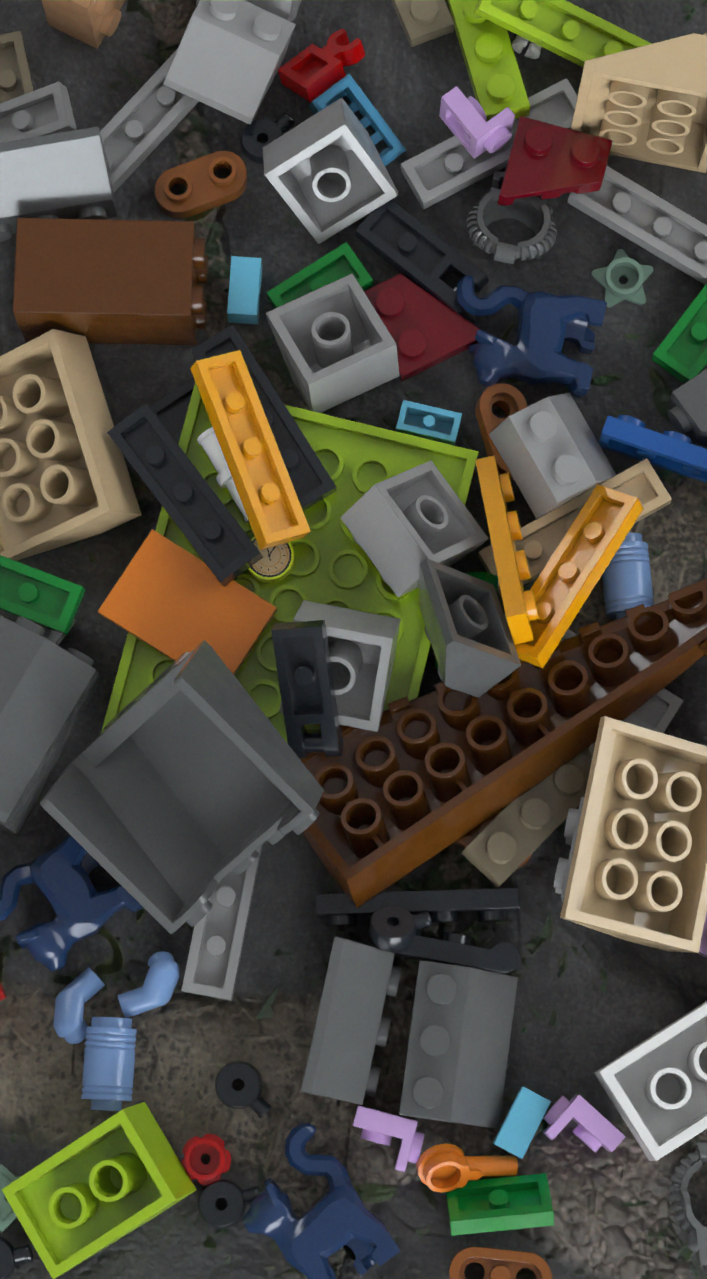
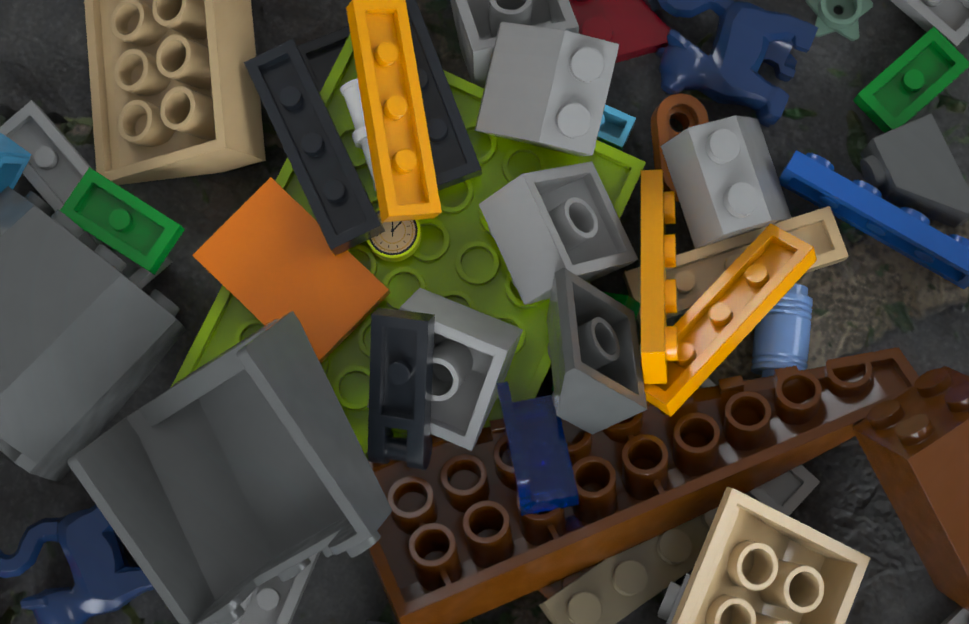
camera: 10 degrees right, 0 degrees up
none -> light grey slope [474,21,619,157]
none -> clear blue panel [496,381,579,516]

